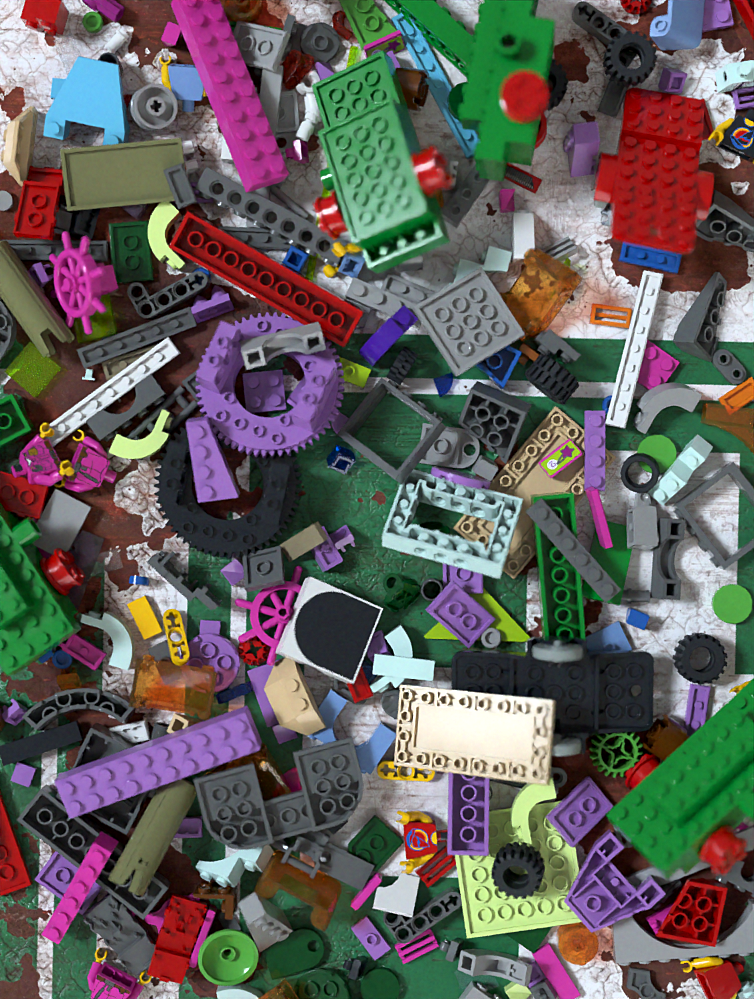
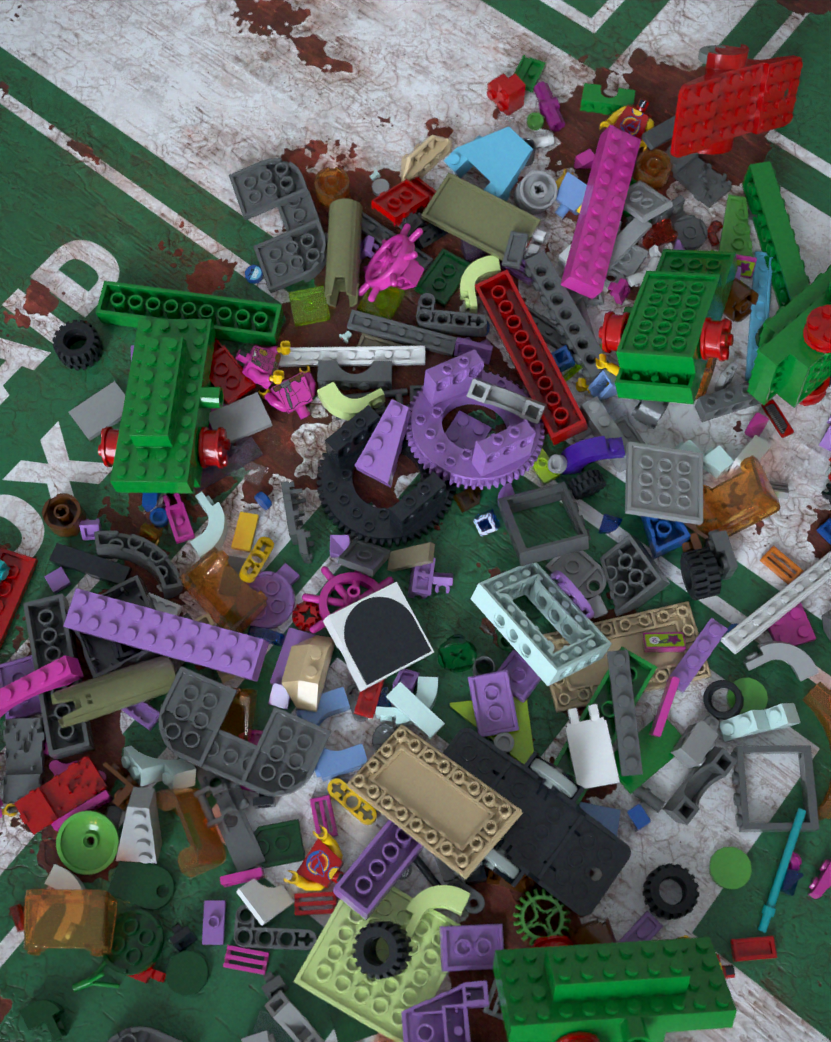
camera: 40 degrees right, 20 degrees down
none -> dark pink tile [310,794,338,840]
none -> dark brown tile [453,486,481,513]
none -> light grey tile [548,454,567,474]
none -> white tile [565,704,620,789]

